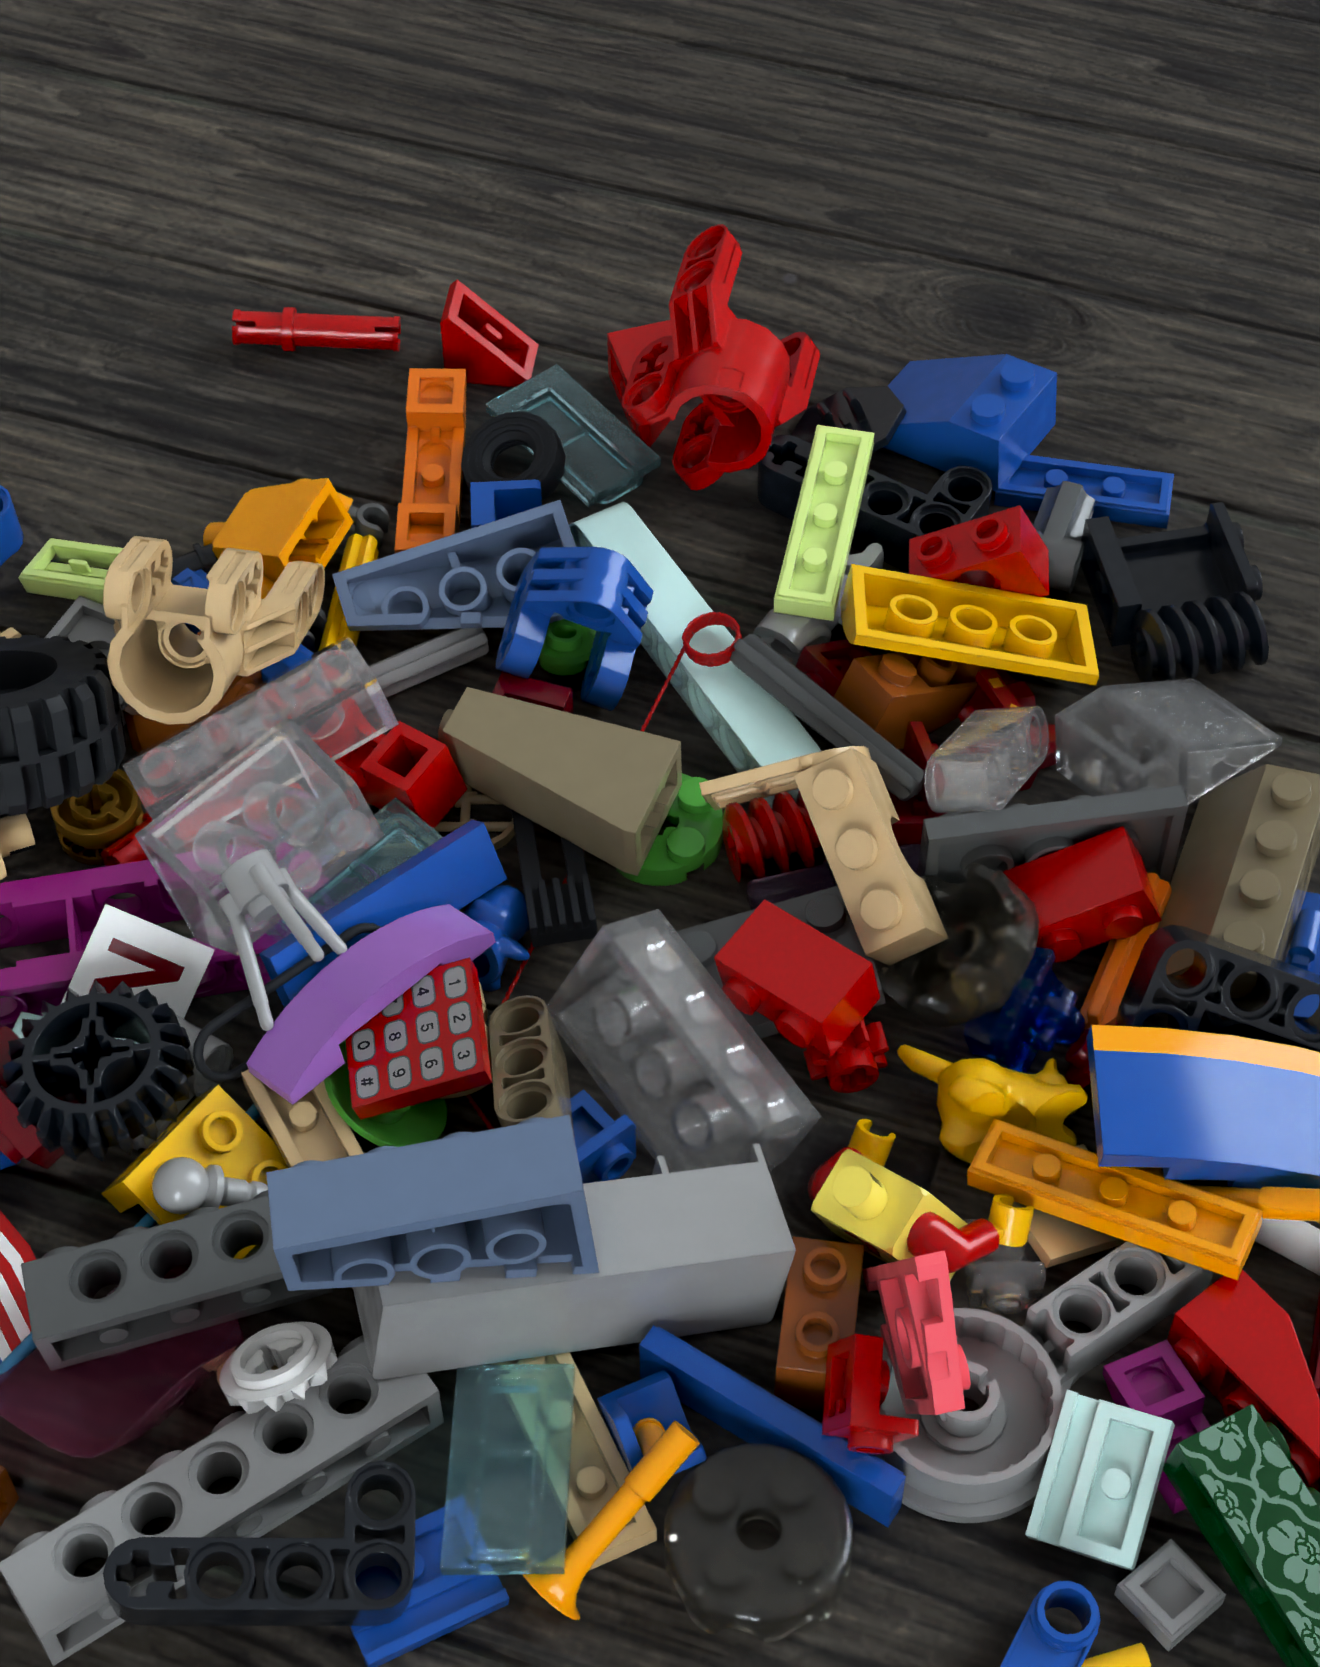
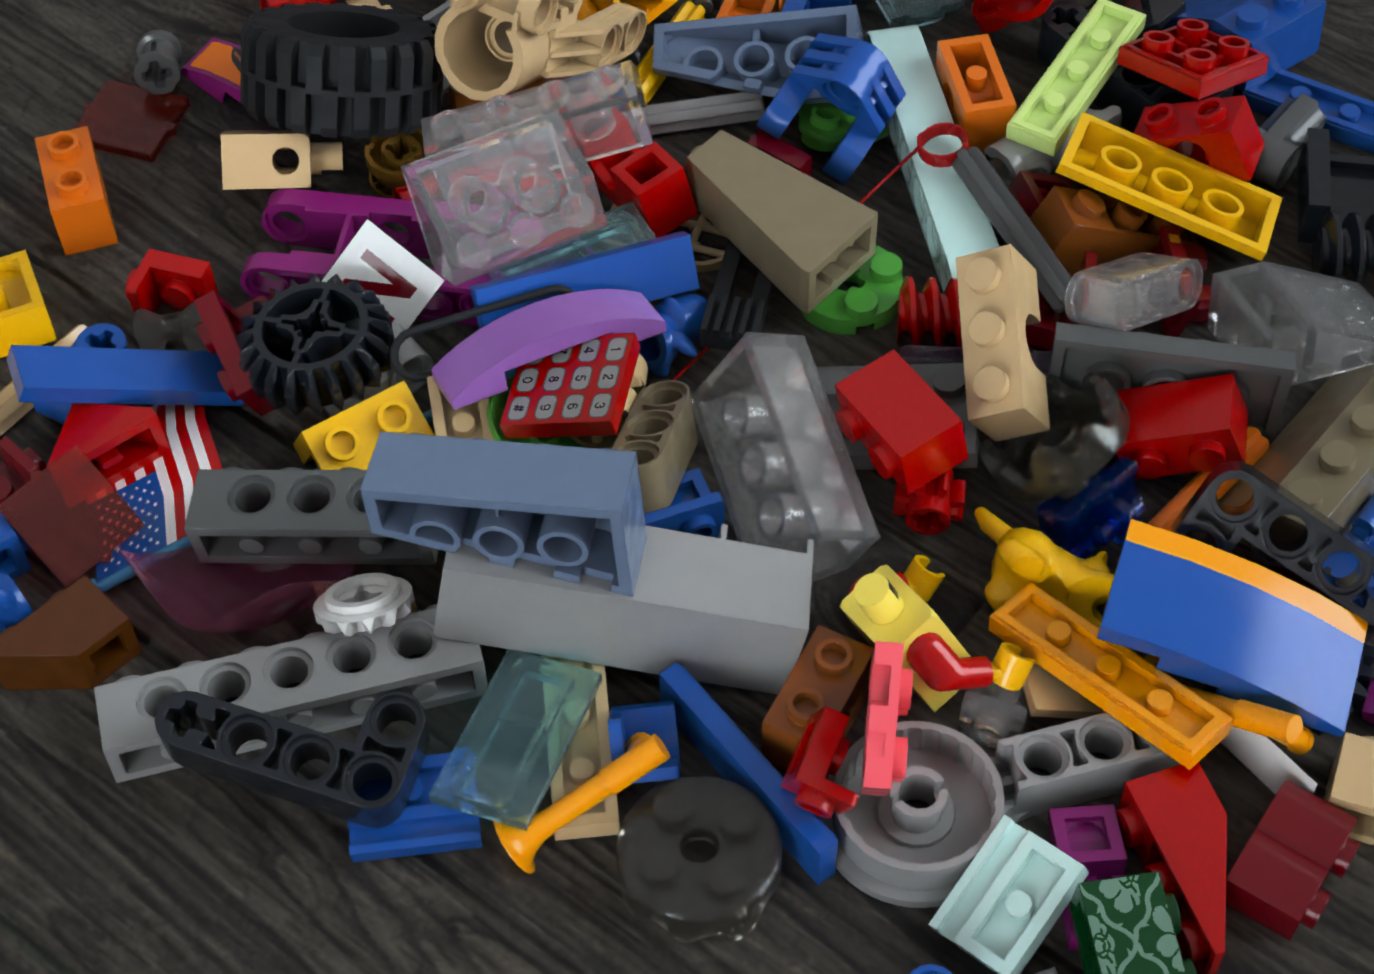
camera: 20 degrees right, 0 degrees up
light grey bar [152,1157,268,1215] -> none
light grey plant [219,849,347,1031] -> none
tan window [699,746,871,811] -> none
none -> orange brick [935,34,1017,155]
none -> red tile [1117,18,1270,100]

